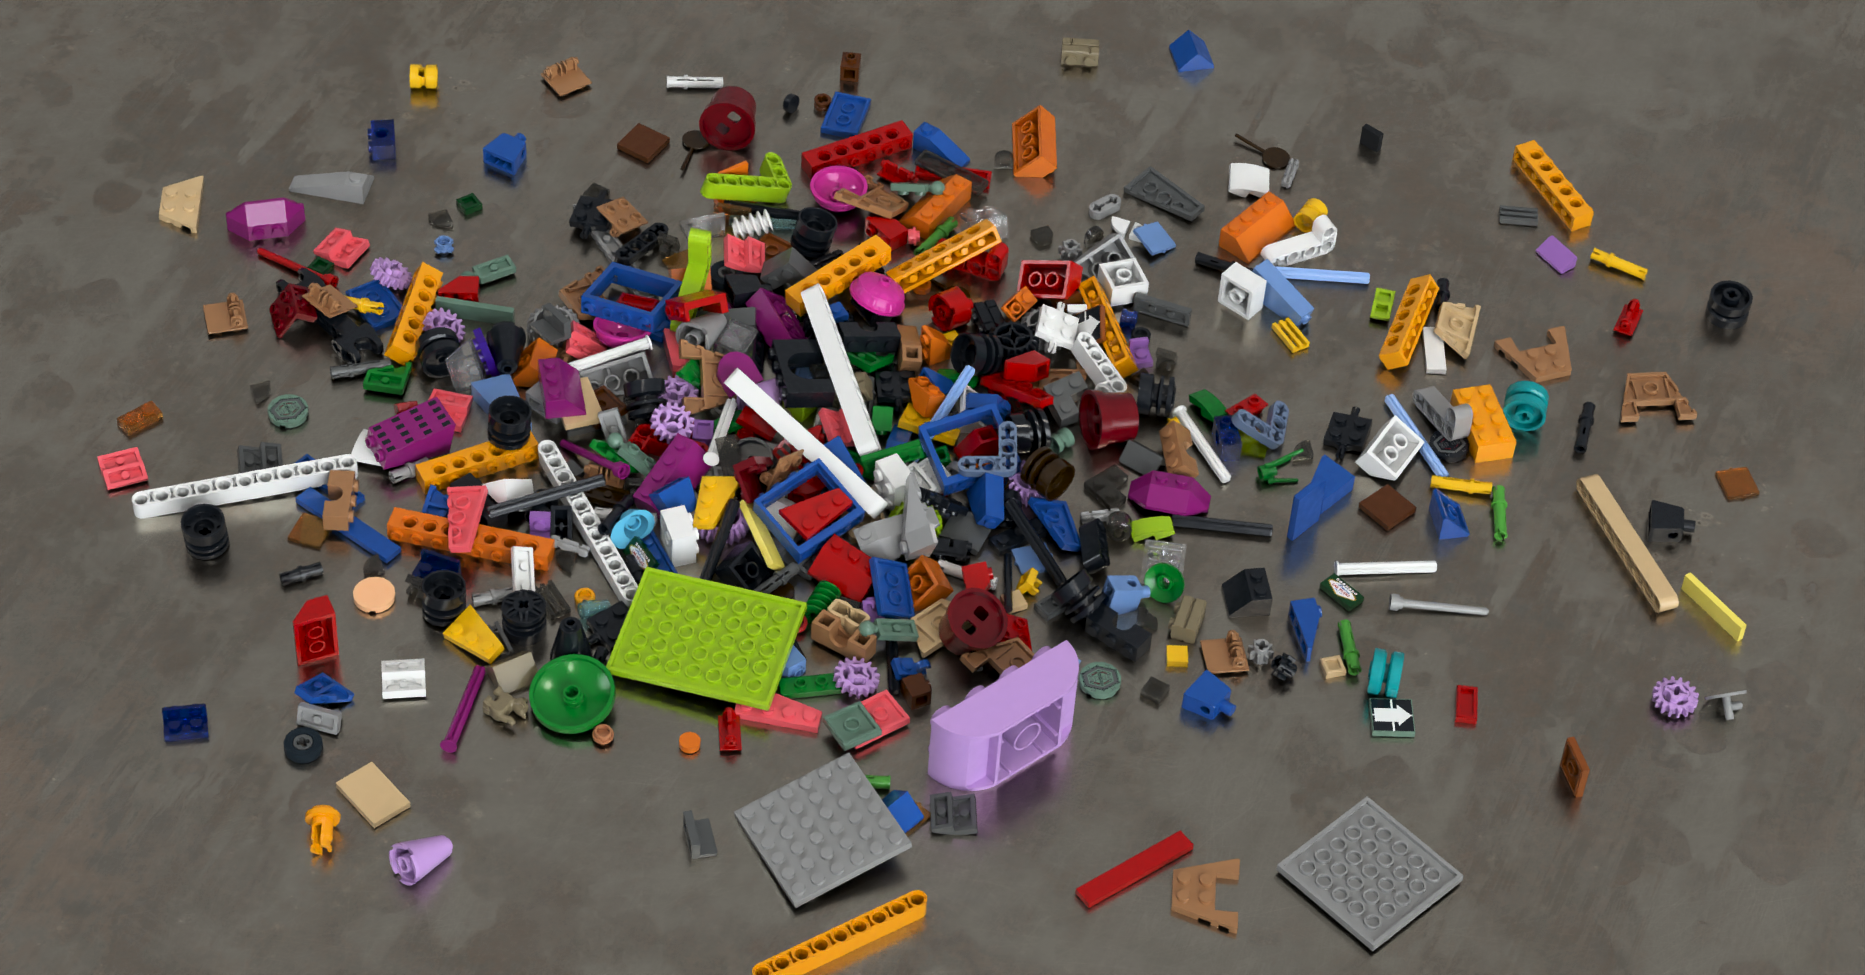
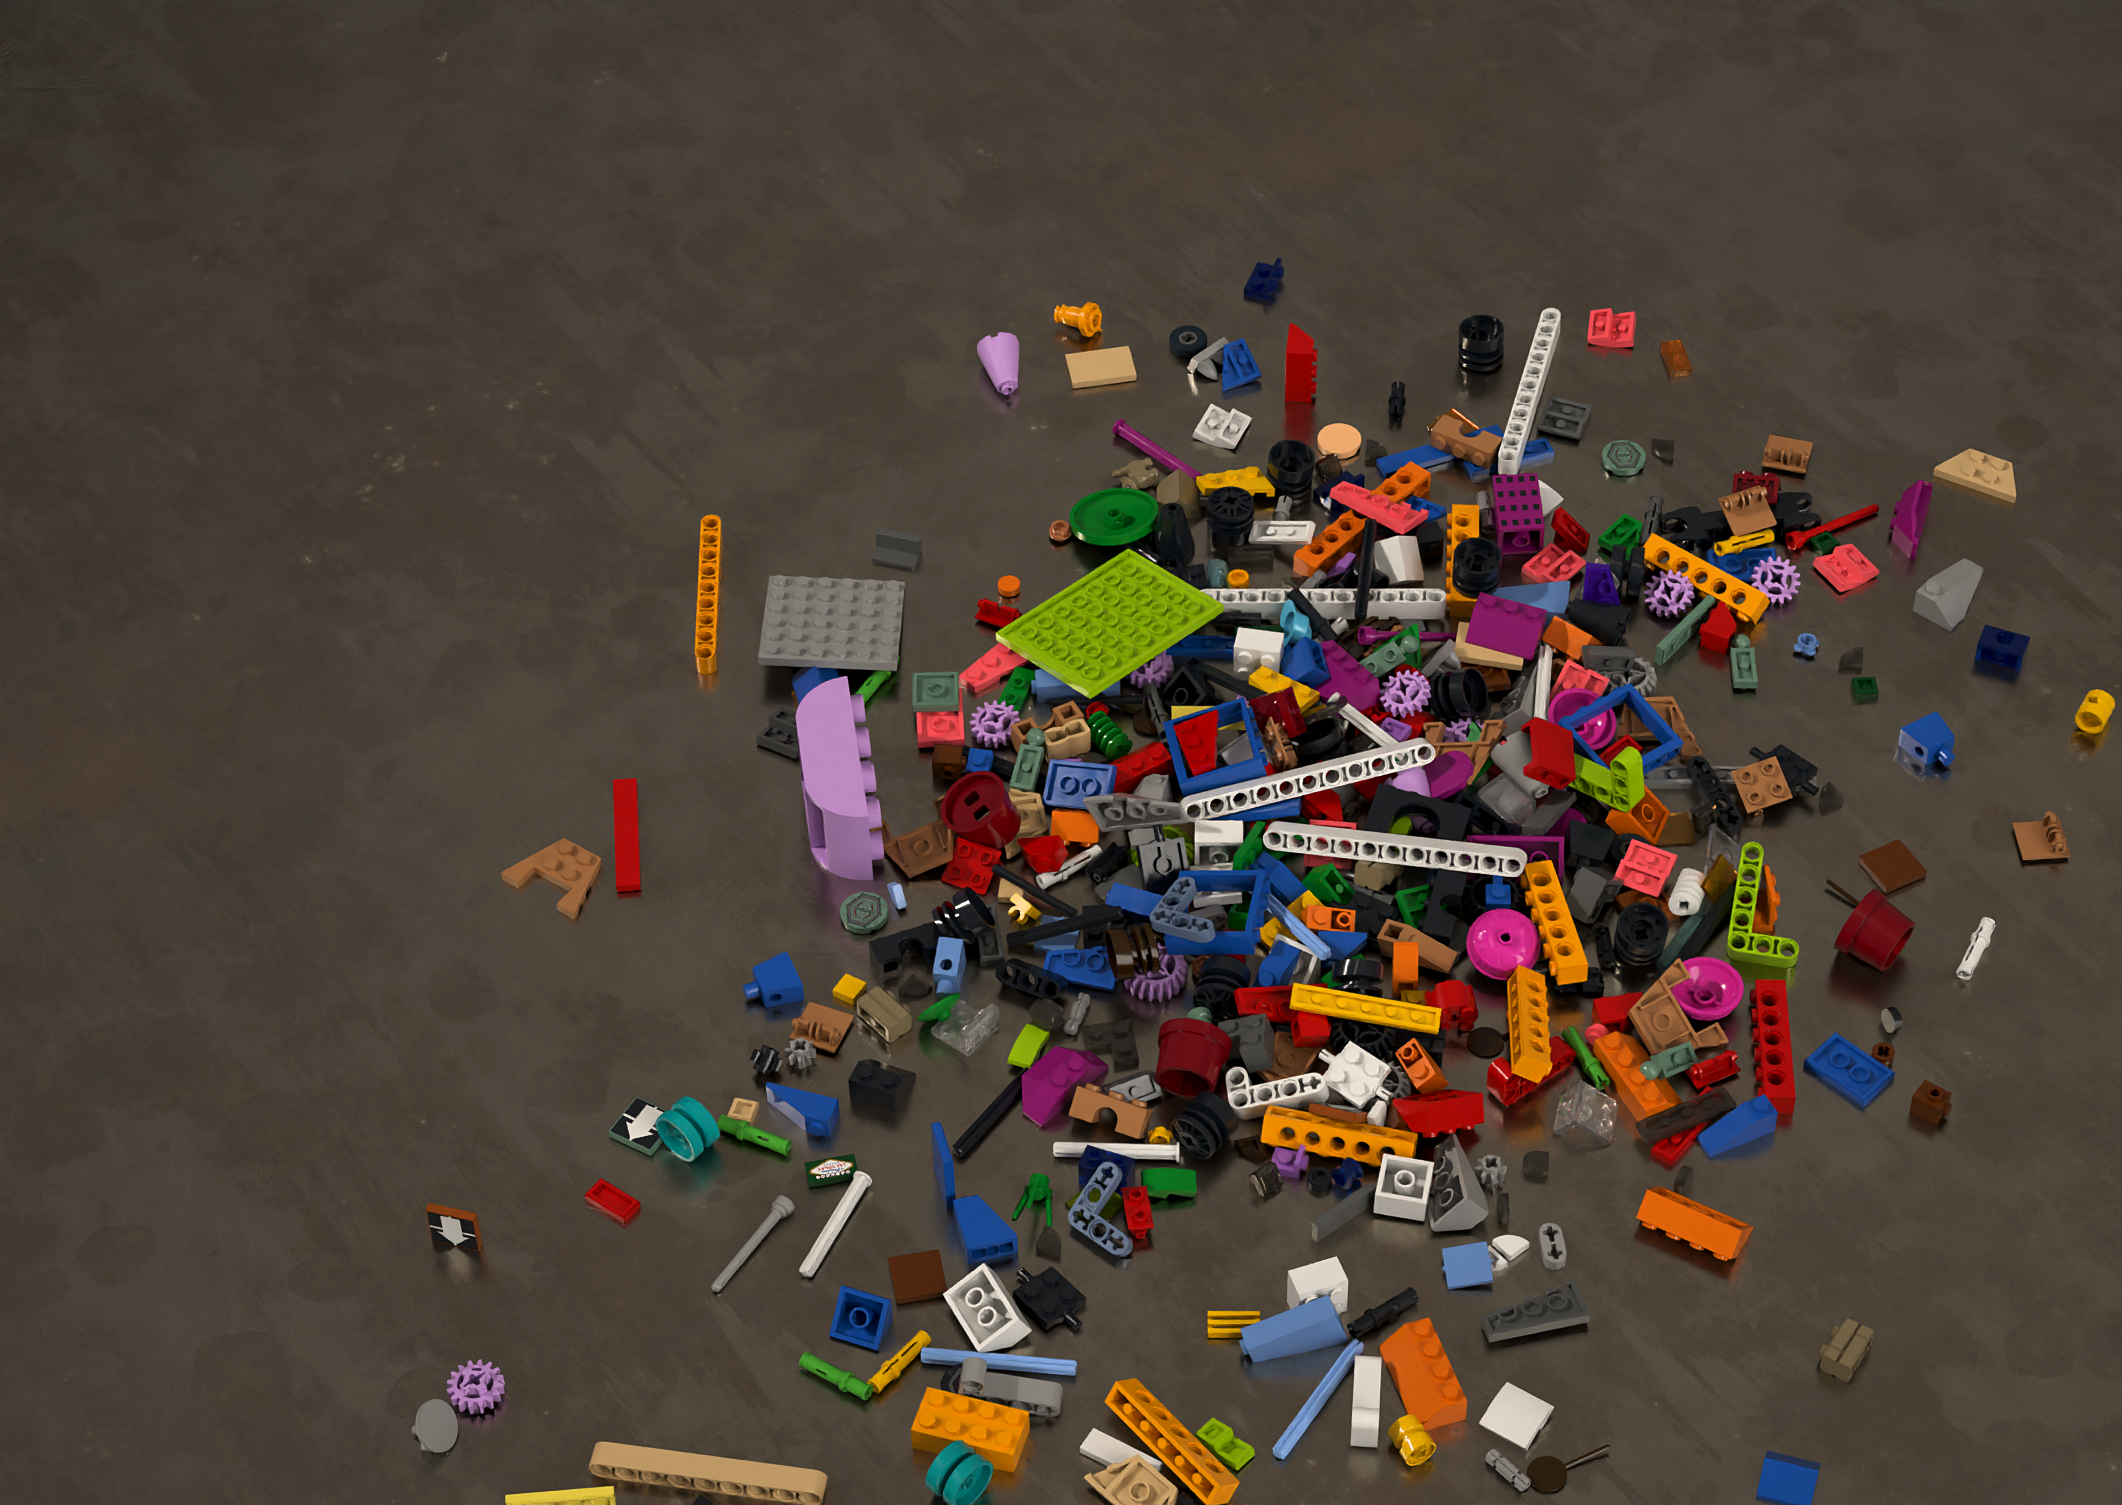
camera: 125 degrees right, 0 degrees up
clear smoke tile [1140,676,1170,704] -> none
light grey plate [1276,796,1464,951] -> none
none -> yellow tile [1289,983,1442,1035]

